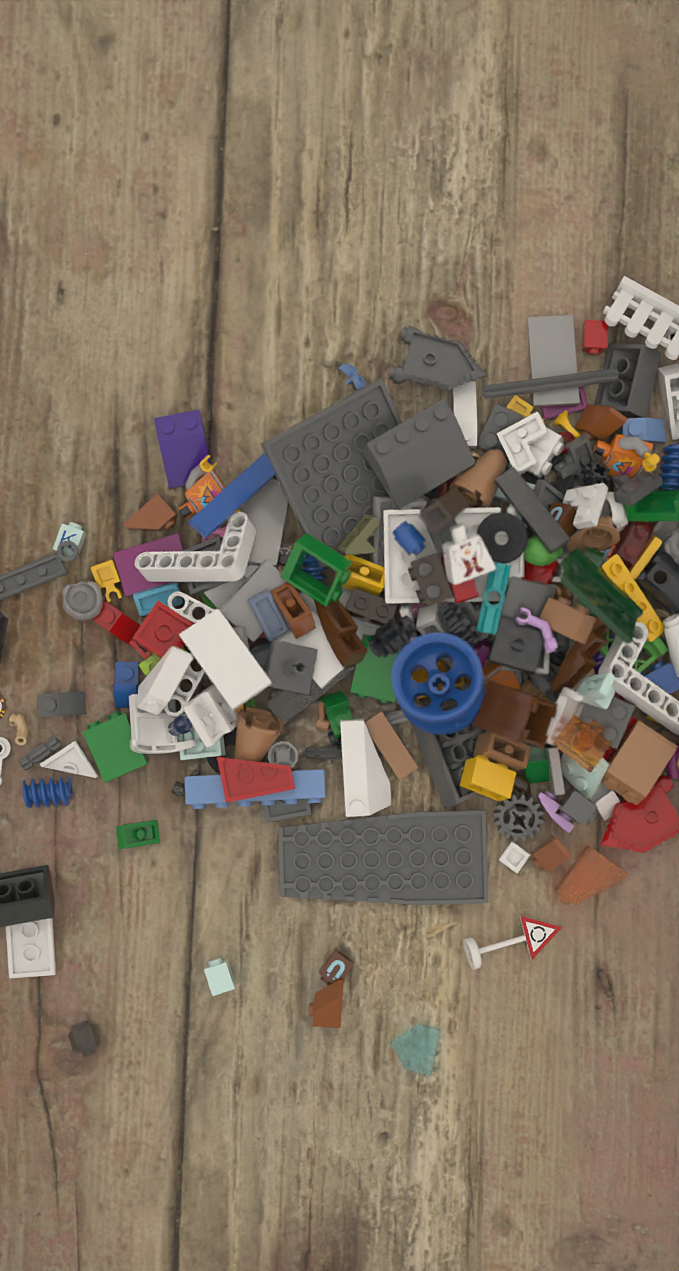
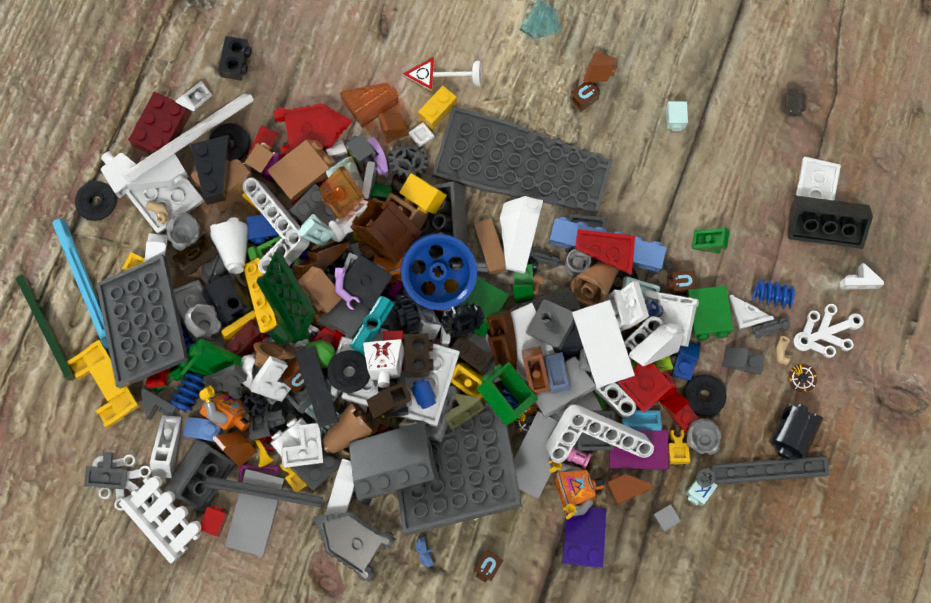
camera: 170 degrees left, 10 degrees down
blue tile [189,453,275,539] -> none
none -> yellow brick [418,86,457,131]
none -> reddish brown brick [474,550,503,583]
none -> light grey tile [653,504,681,532]
none -> reddish brown brick [667,270,697,295]
none -> black wheel [684,375,727,417]

